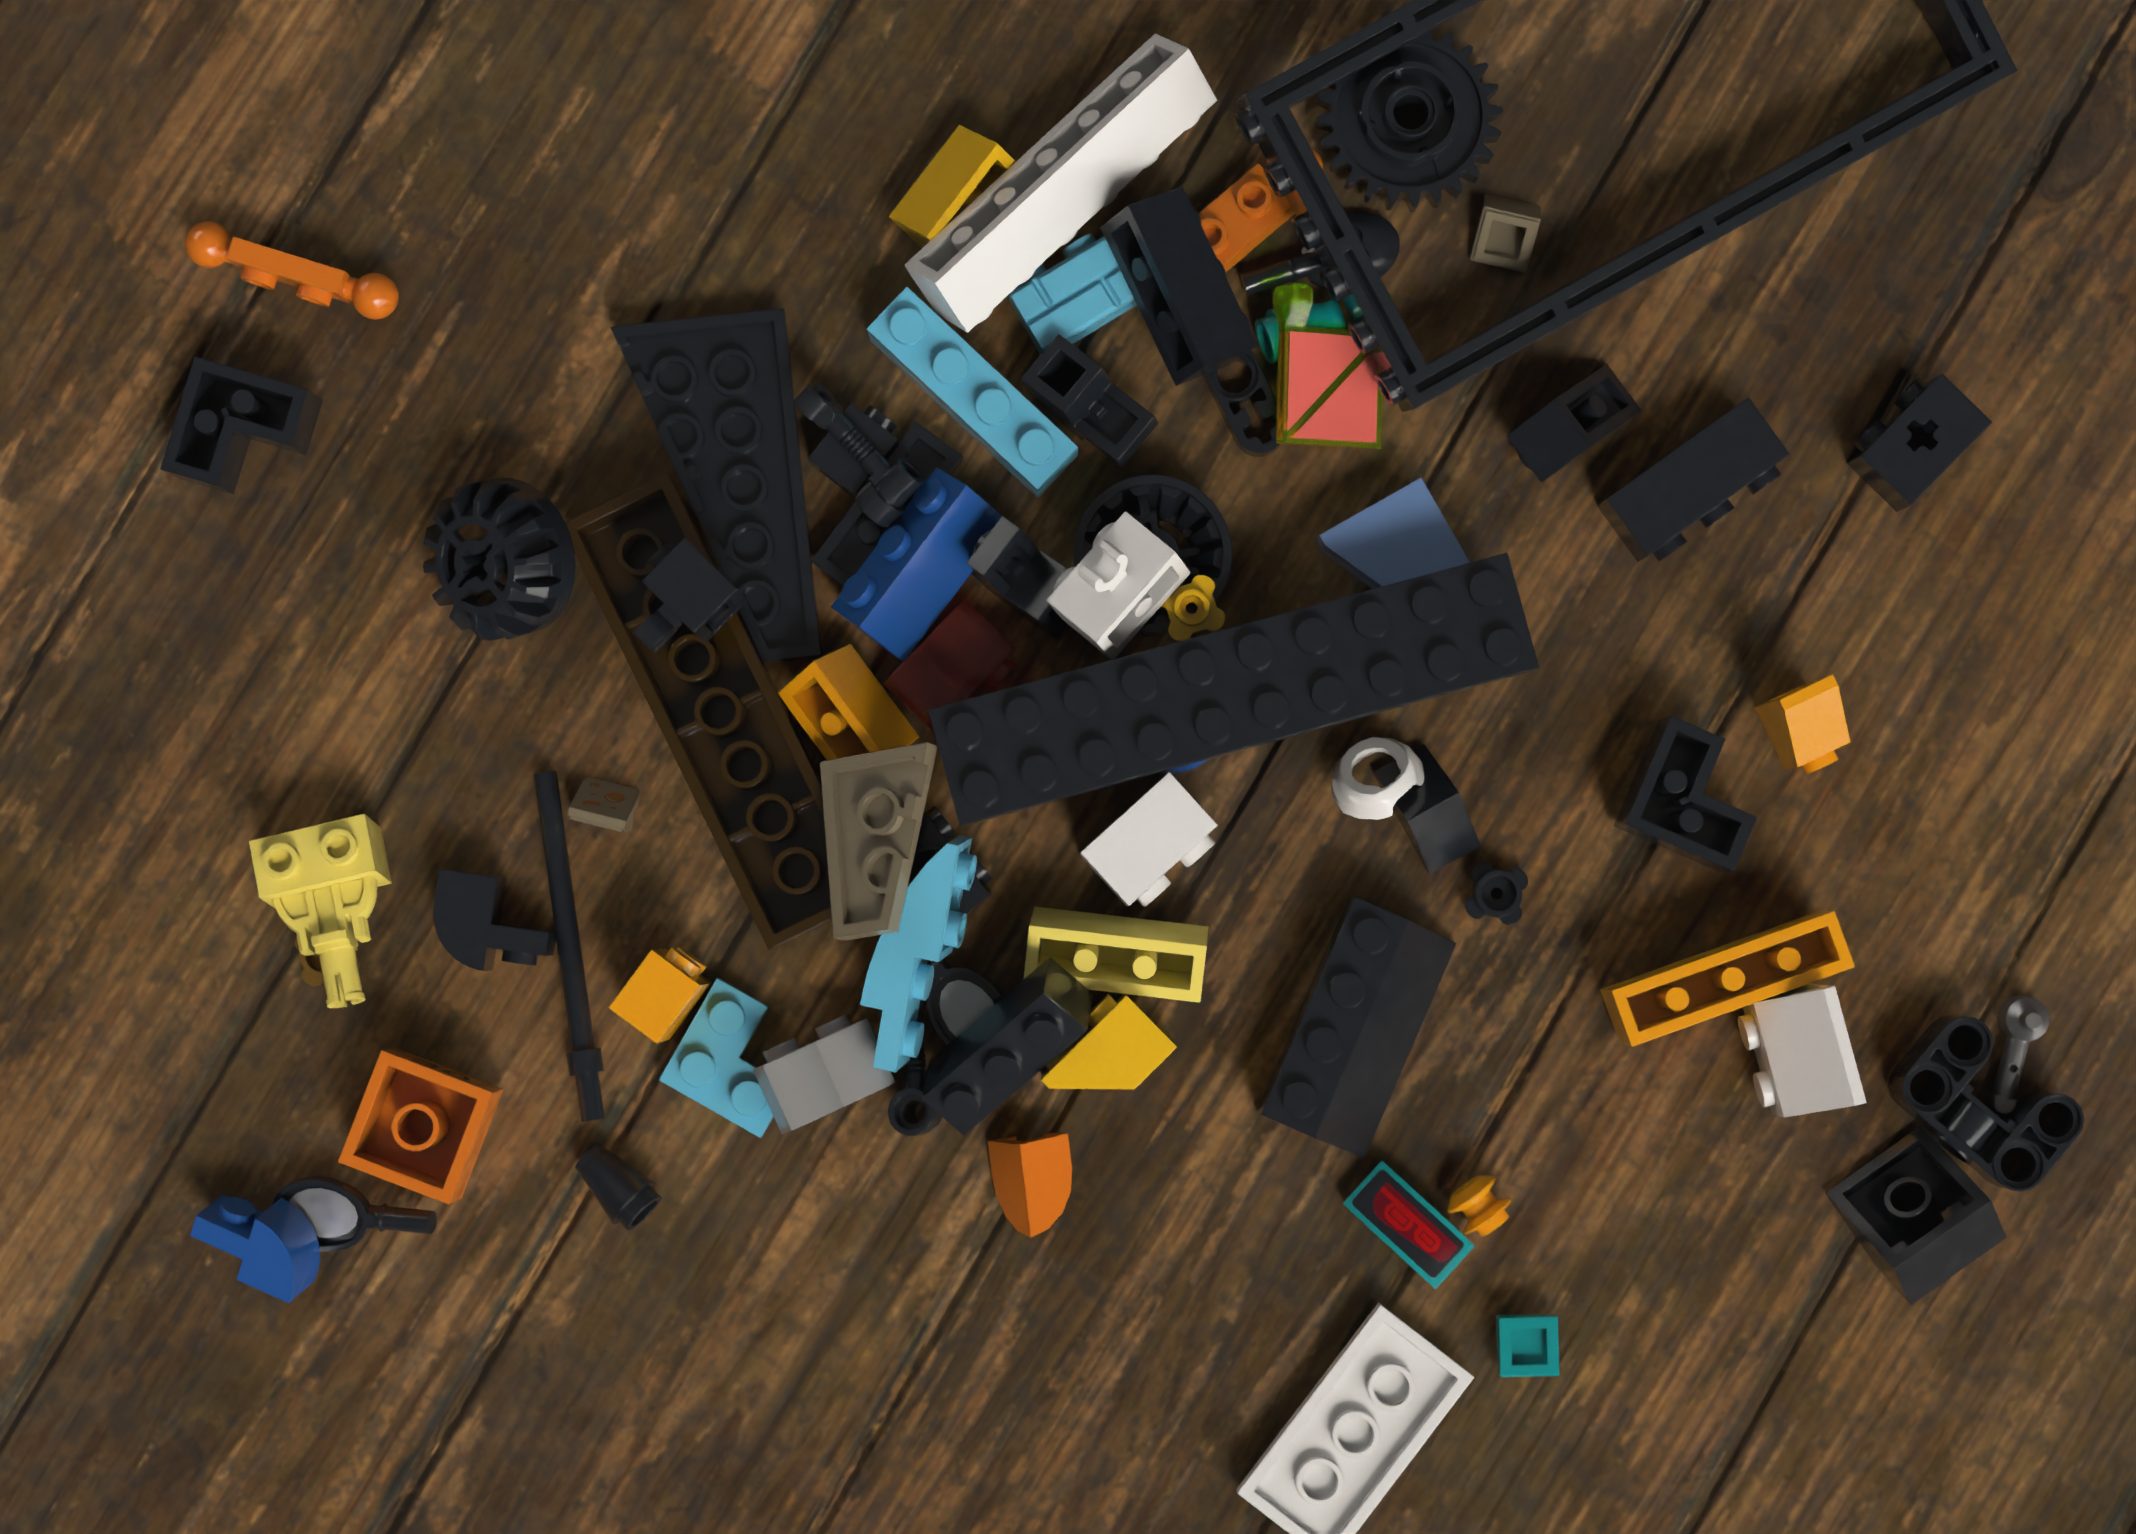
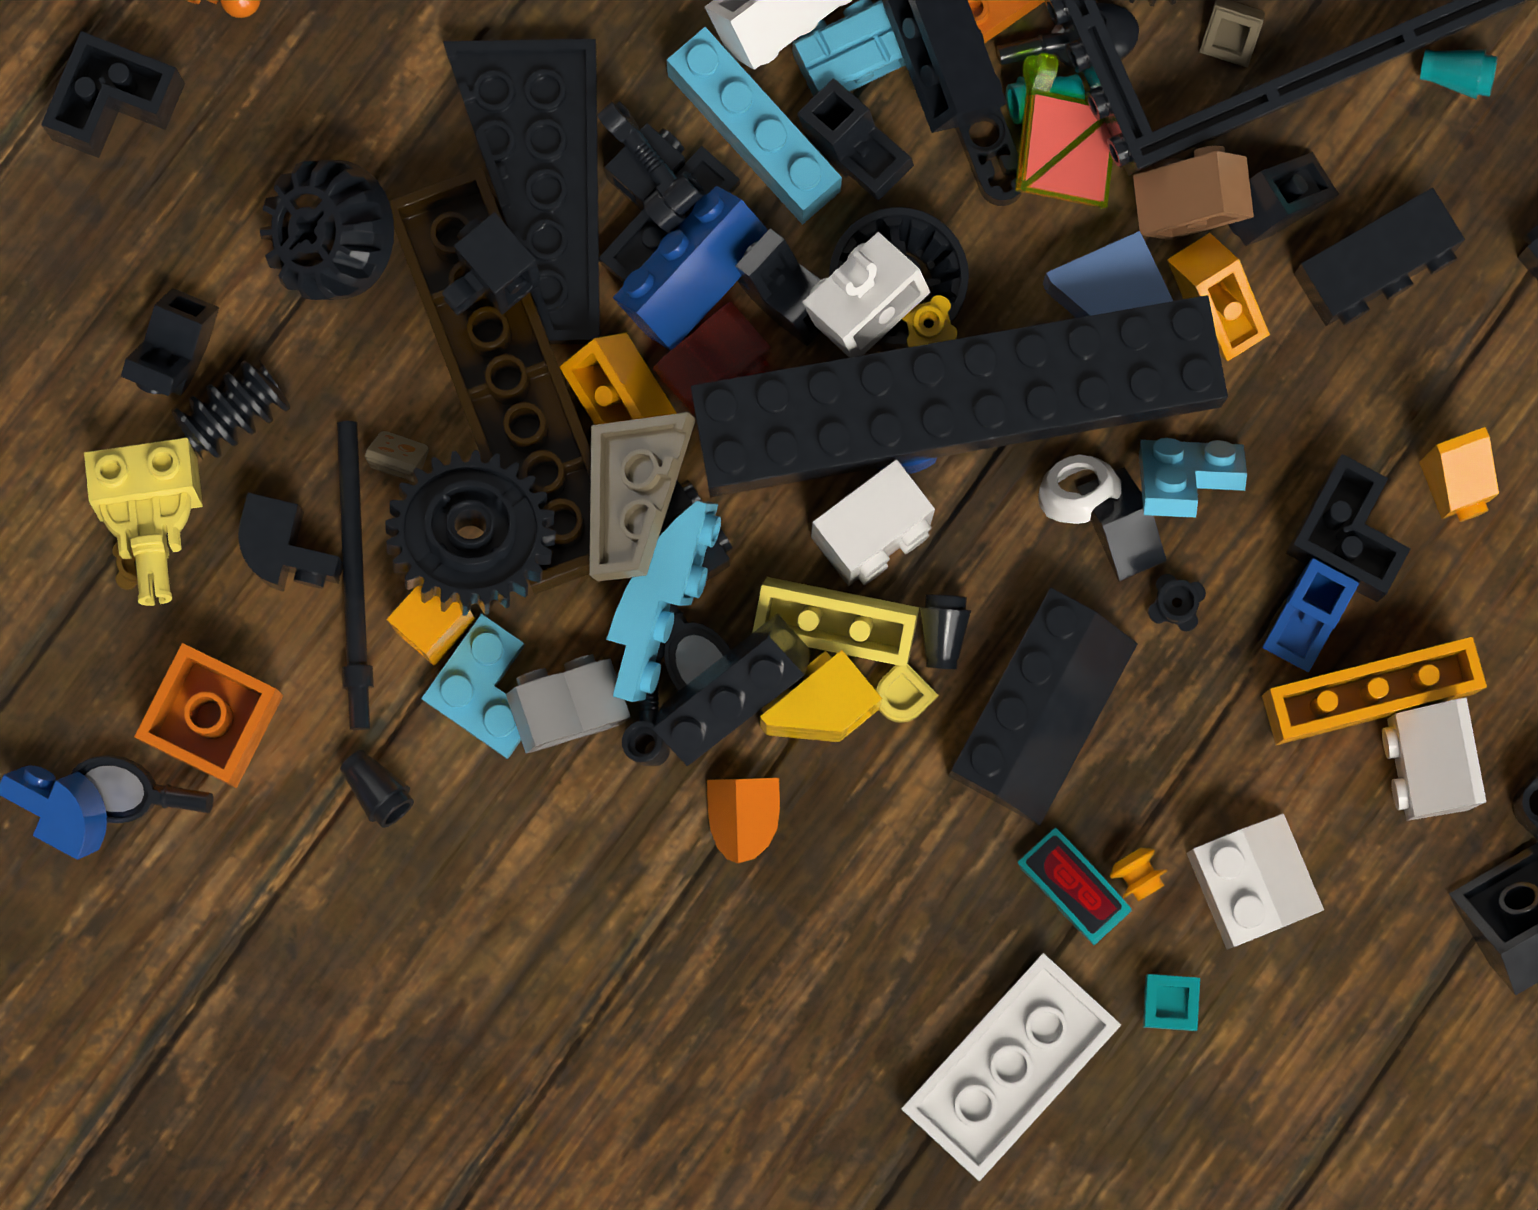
camera: 10 degrees right, 5 degrees down
none -> black brick [121,288,219,396]
none -> black piece [171,358,290,460]
none -> black gear [385,450,556,616]
none -> light yellow tile [876,664,939,723]
none -> black cone [920,594,971,669]
none -> medium nougat brick [1133,146,1254,240]
none -> medium azure plate [1139,438,1247,518]
none -> light orange slope [1167,233,1270,362]
none -> white slope [1187,814,1324,950]
none -> blue brick [1262,558,1359,673]
none -> teal cone [1420,49,1498,99]

